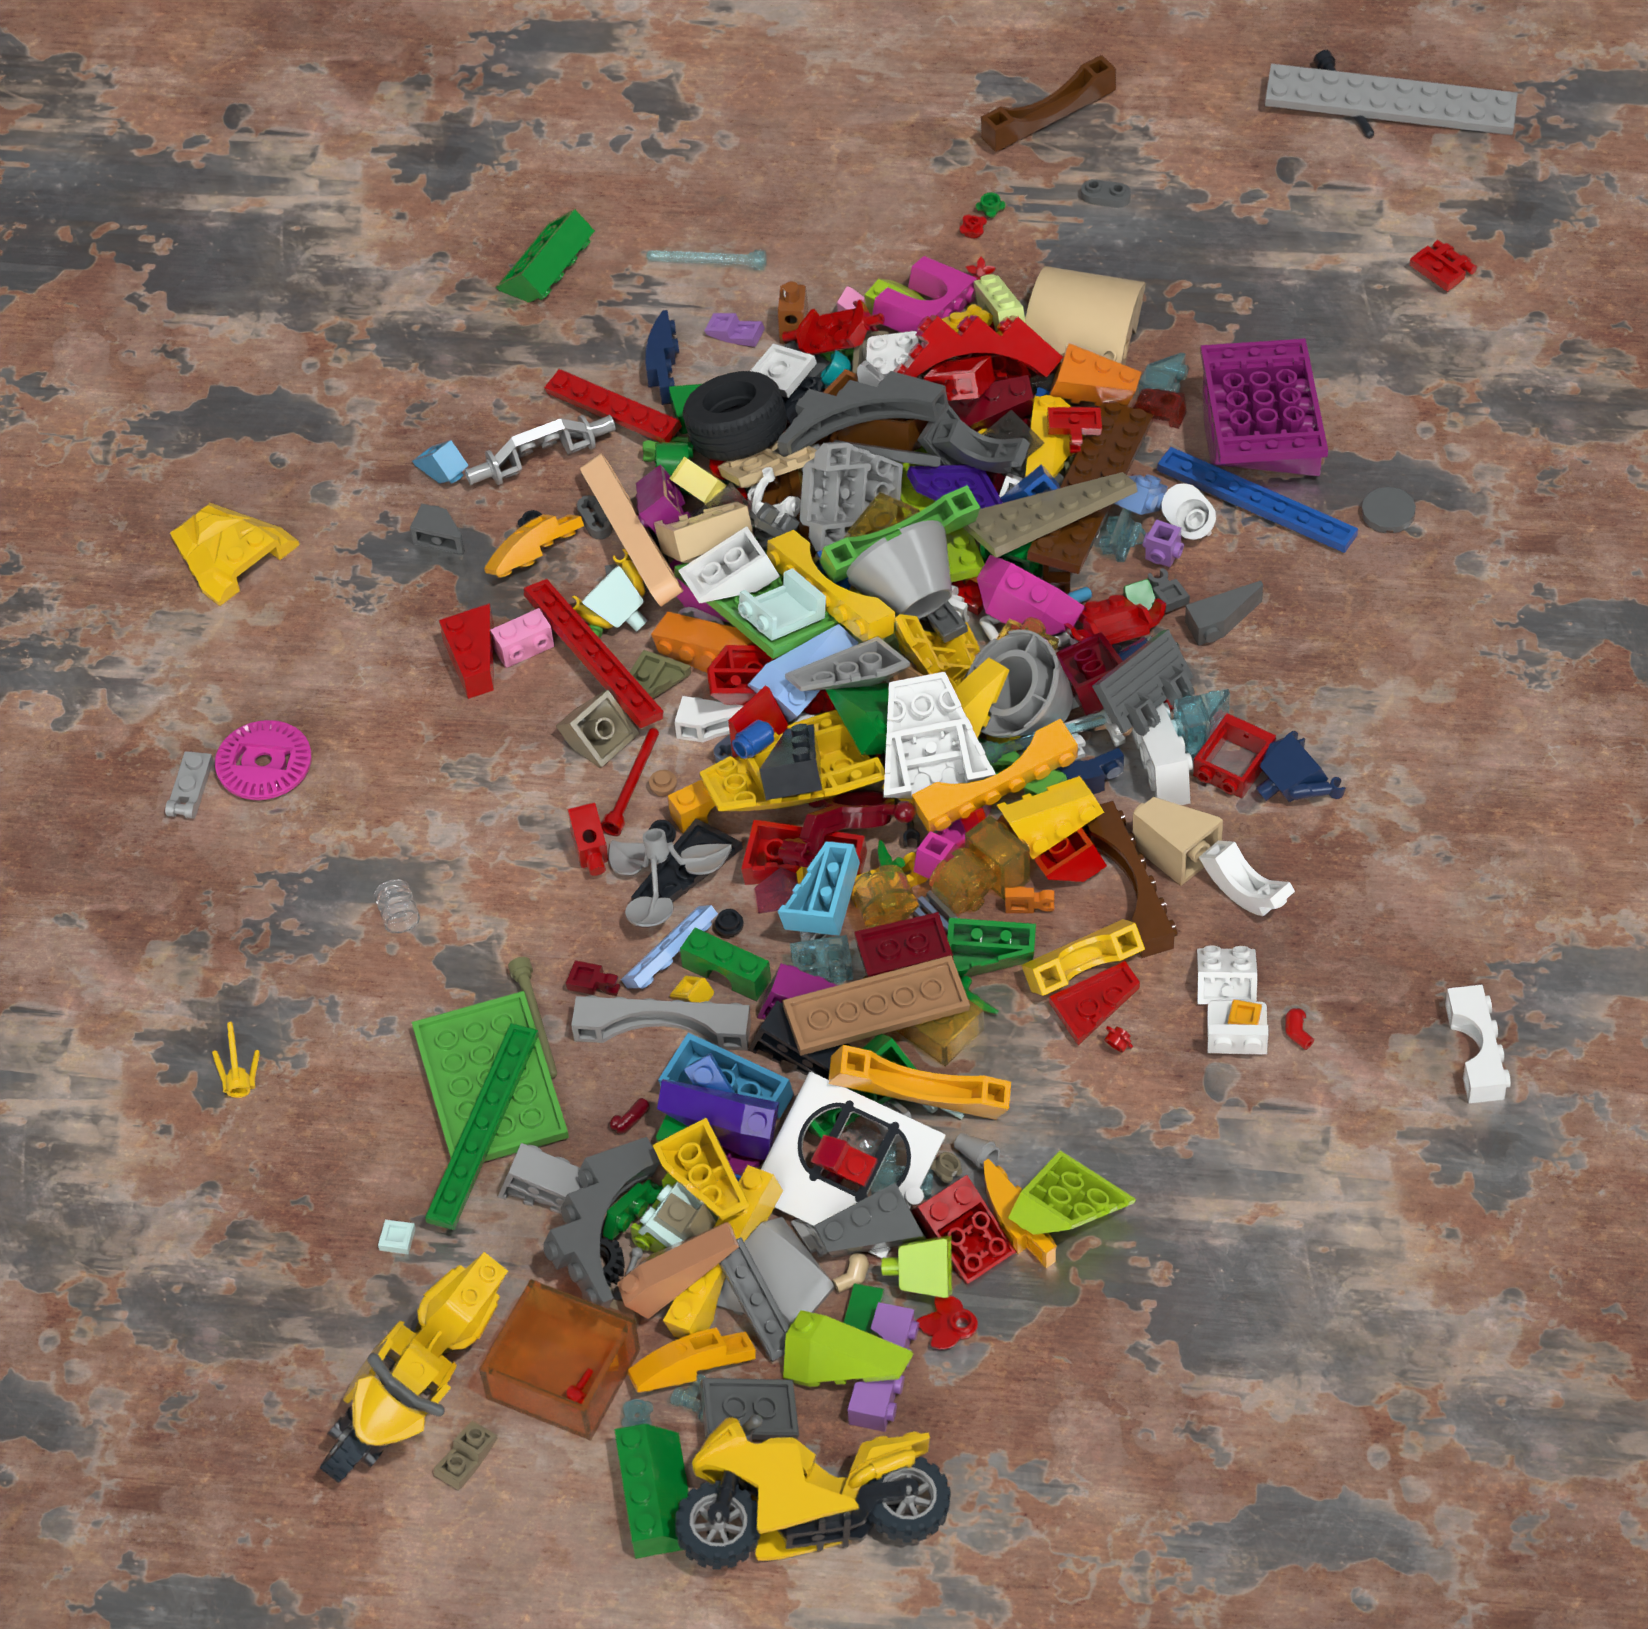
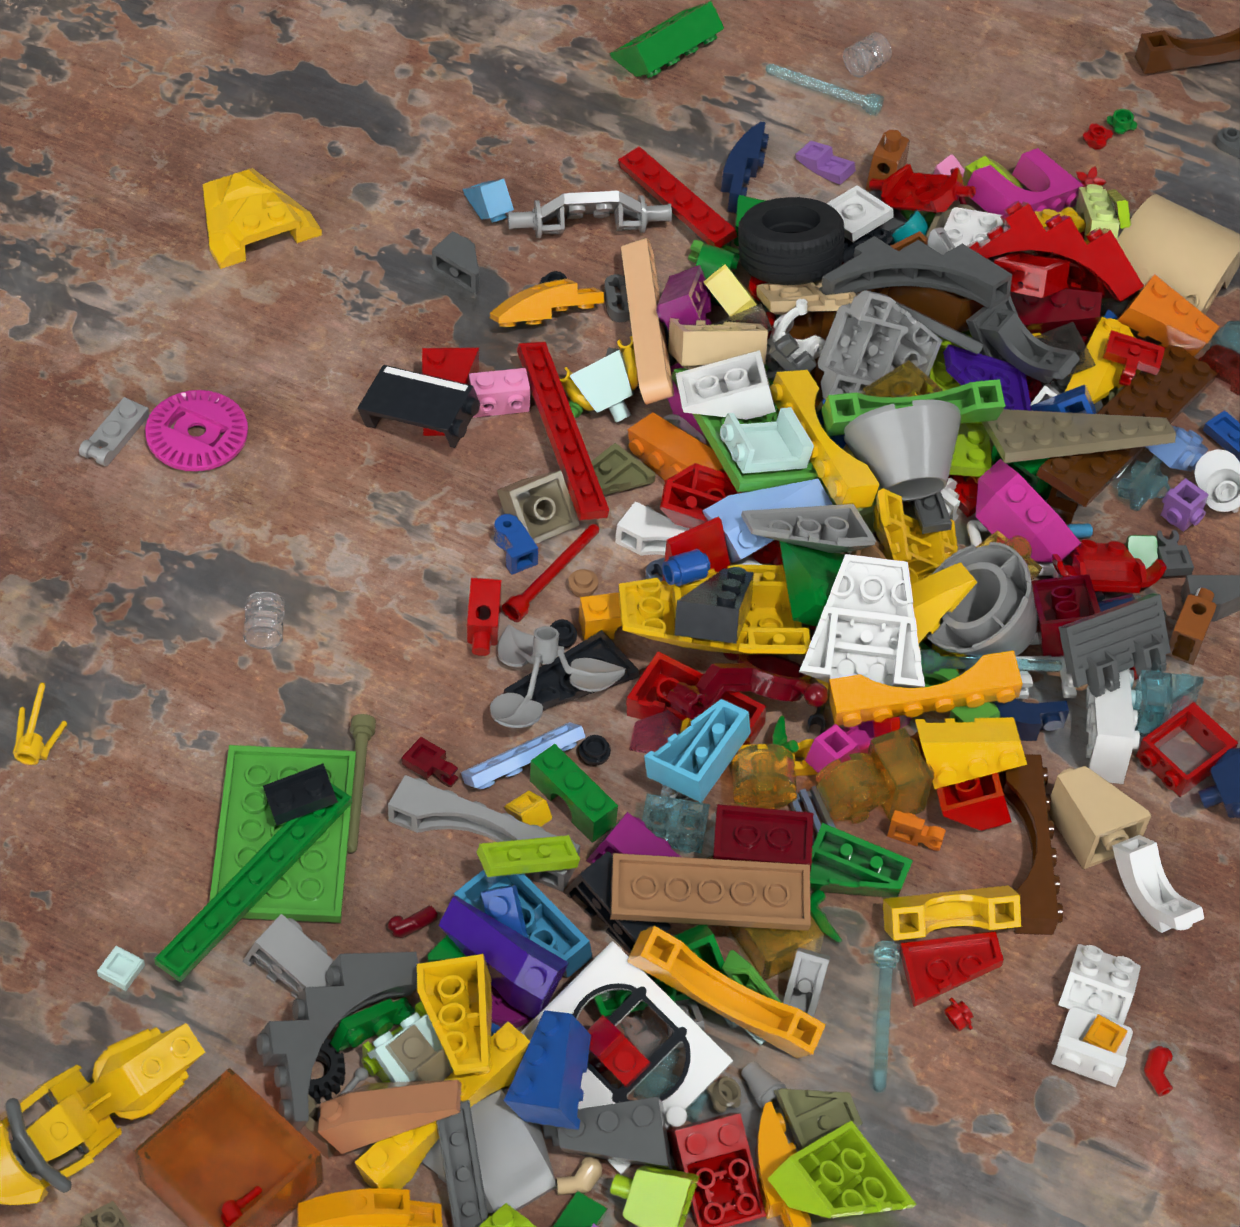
camera: 10 degrees right, 0 degrees up
none -> black plate [263,763,338,825]
none -> black panel [357,365,480,448]
none -> lime plate [477,835,580,877]
none -> blue leg [494,514,538,575]
none -> blue wedge [504,1010,591,1130]
none -> bright green slope [722,950,781,1002]
none -> olive wing [774,1088,863,1151]
none -> light grey slope [783,947,830,1017]
none -> clear wheel [843,32,892,78]
none -> clear light blue piece [873,941,900,1093]
none -> lime tile [1106,189,1131,229]
none -> dark orange torso [1166,588,1217,665]

